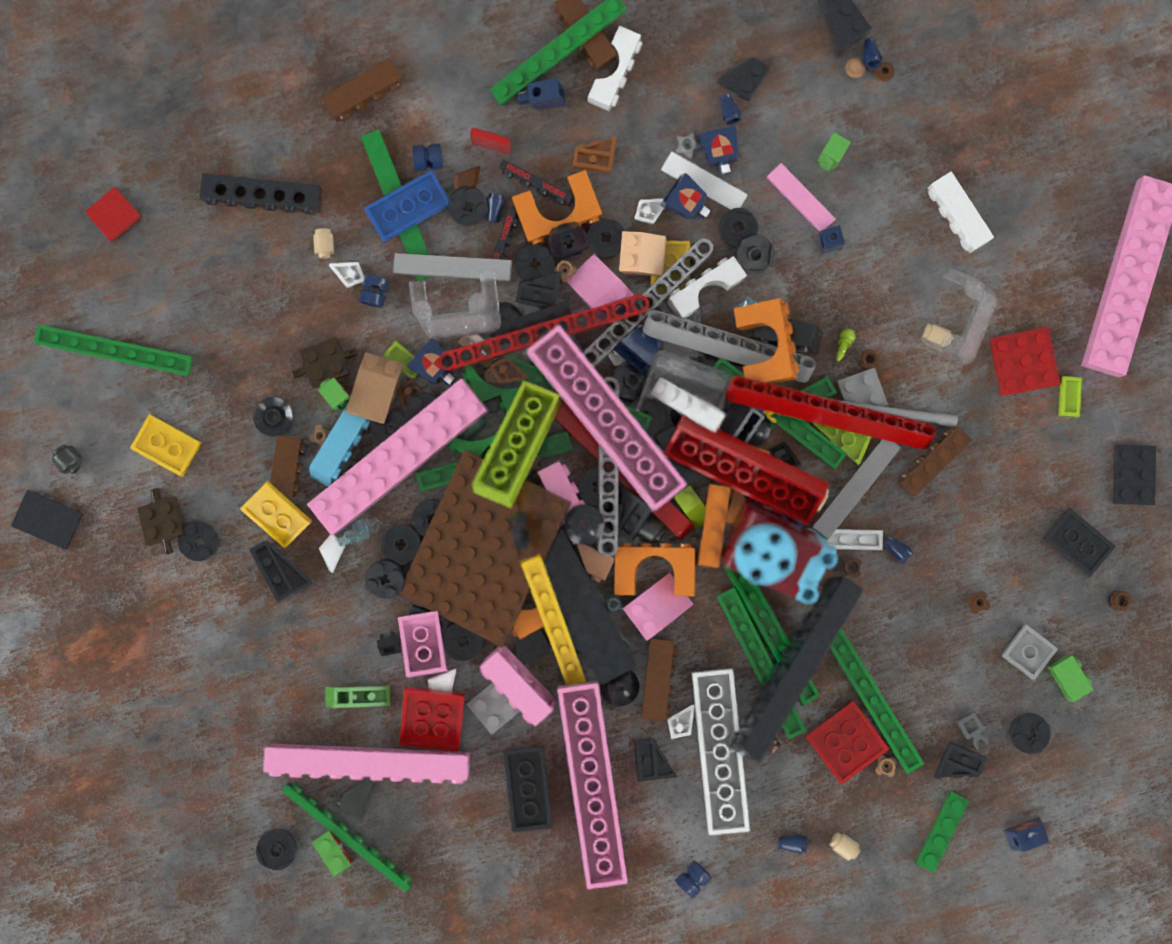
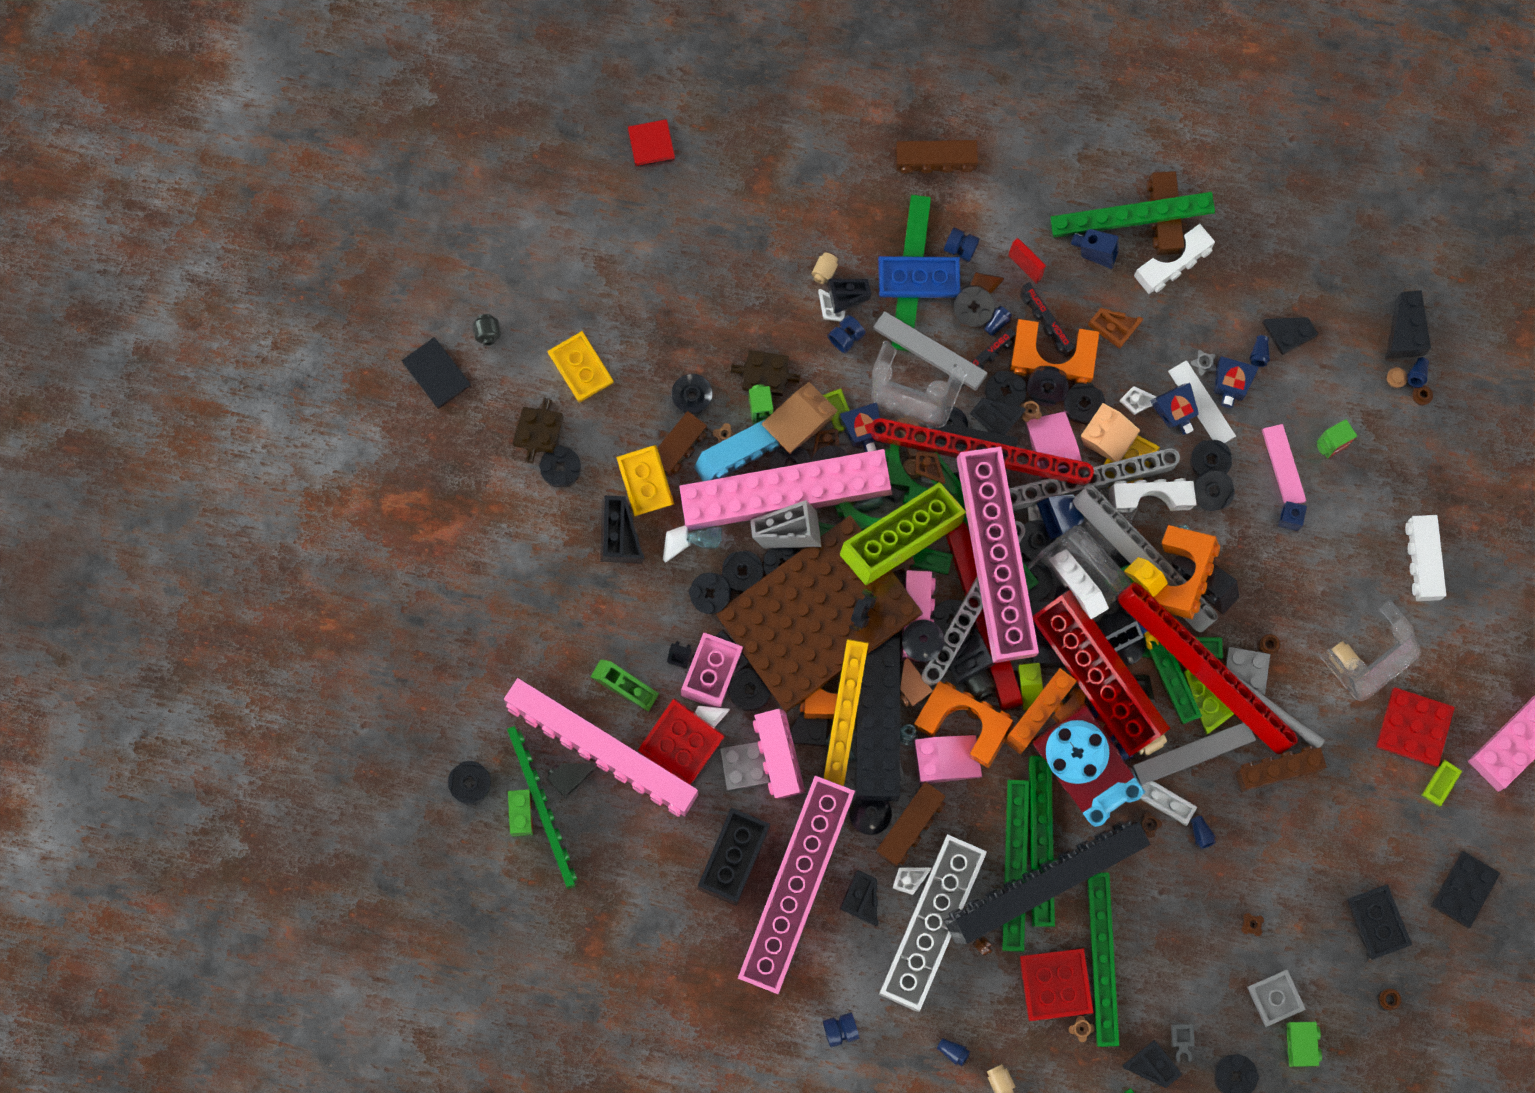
camera: 25 degrees right, 10 degrees down
green plate [33,324,193,377] -> none
black brick [199,174,323,215] -> none
lime bar [836,329,856,362] -> none
none -> light grey wedge [750,500,822,548]
none -> black wing [827,279,871,313]
none -> yellow slope [1124,557,1168,597]

